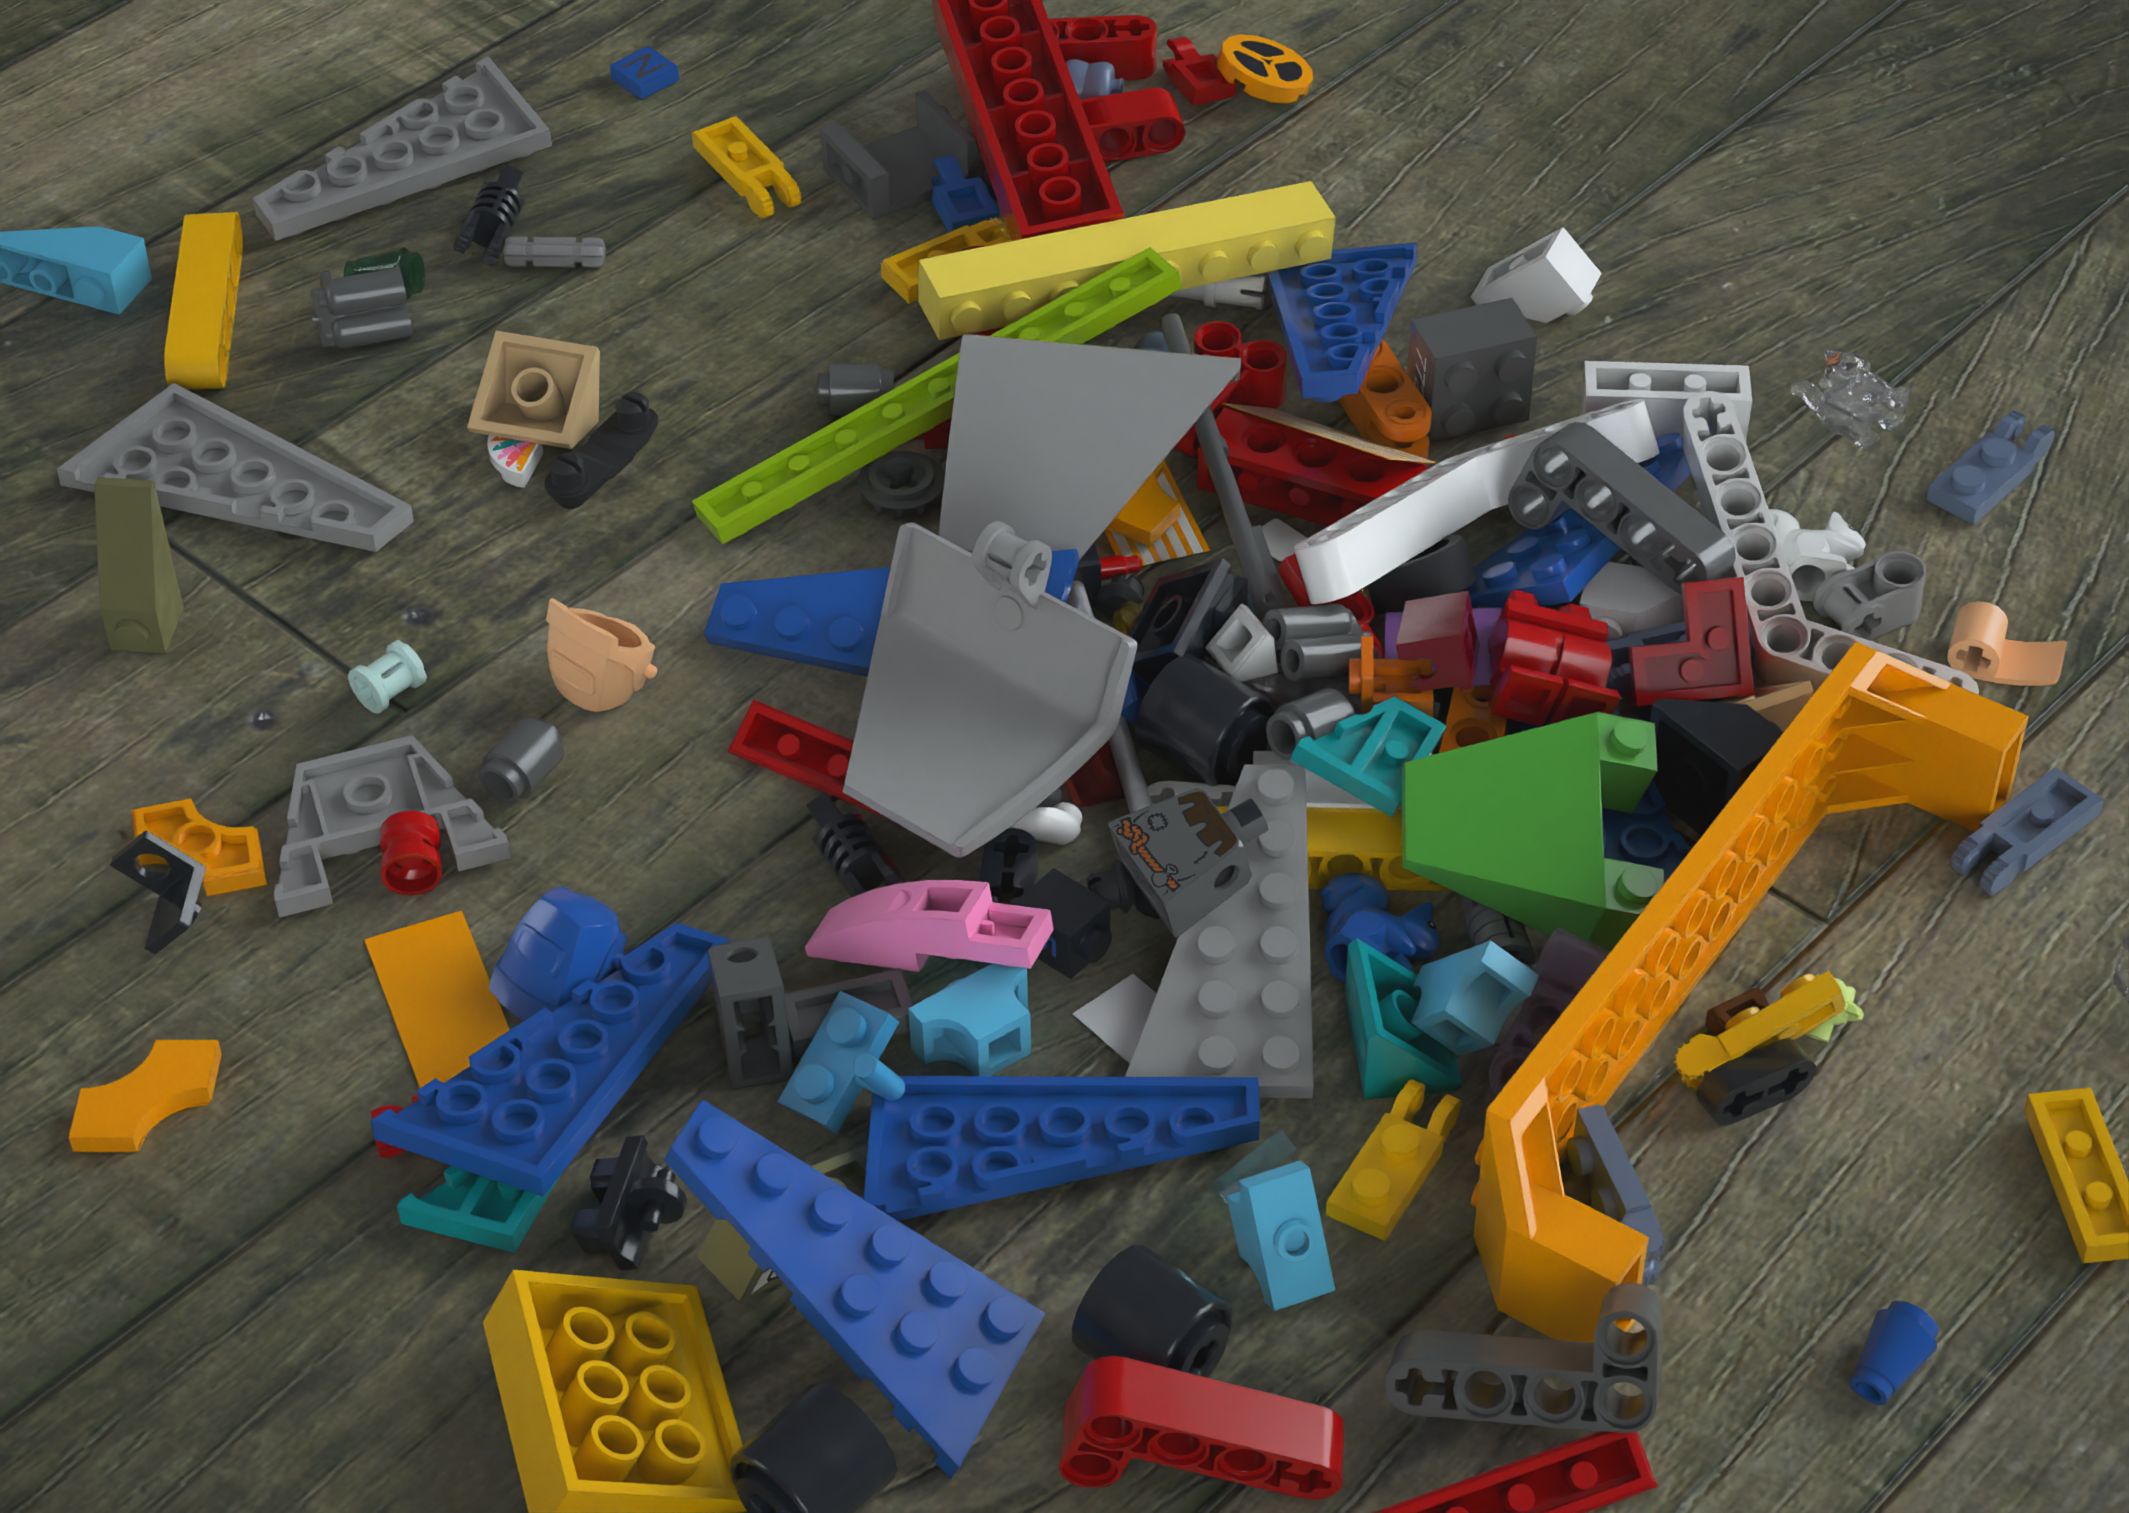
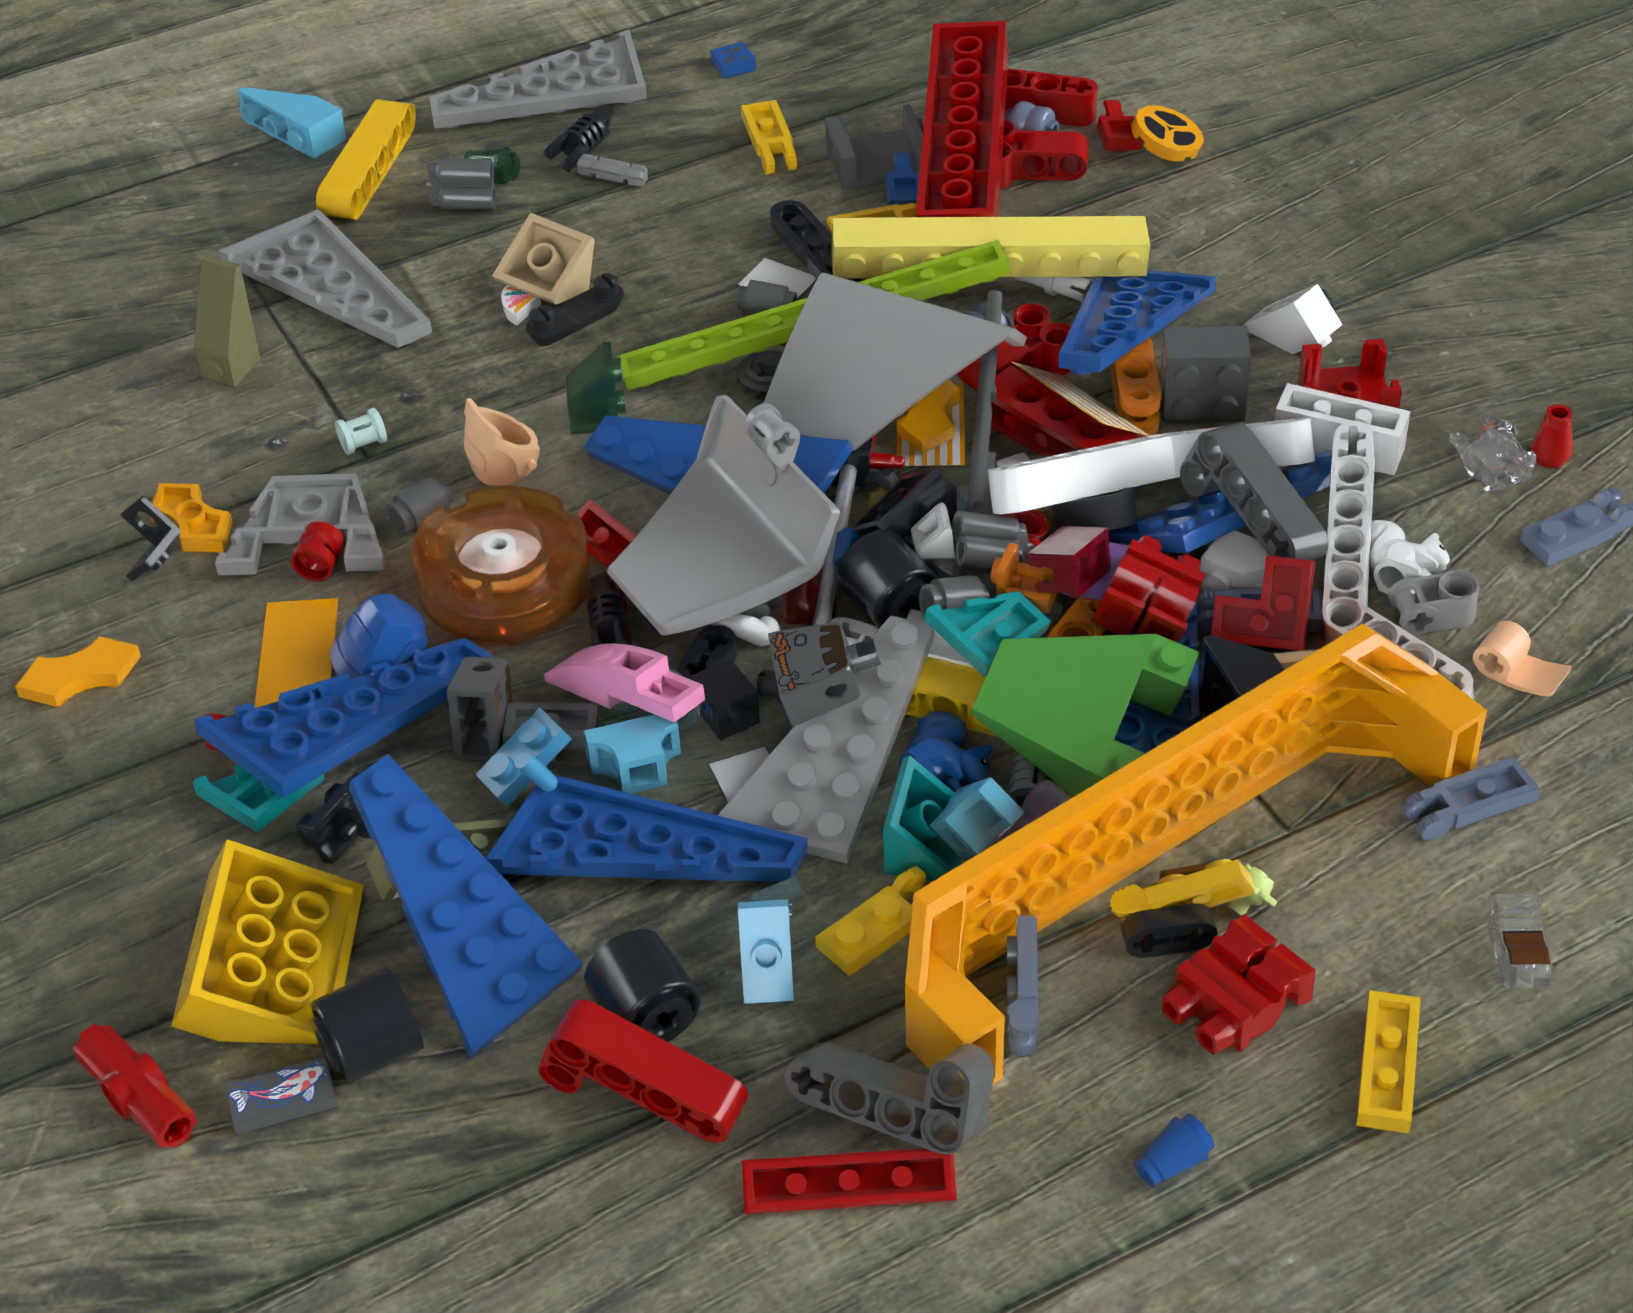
camera: 20 degrees right, 0 degrees up
none -> clear orange piece [411,486,591,644]
none -> clear green slope [566,341,626,434]
none -> white sticker [738,258,816,298]
none -> black plate [770,200,862,282]
none -> red hips [1162,914,1316,1055]
none -> red panel [1298,339,1402,408]
none -> red cone [1531,404,1573,468]

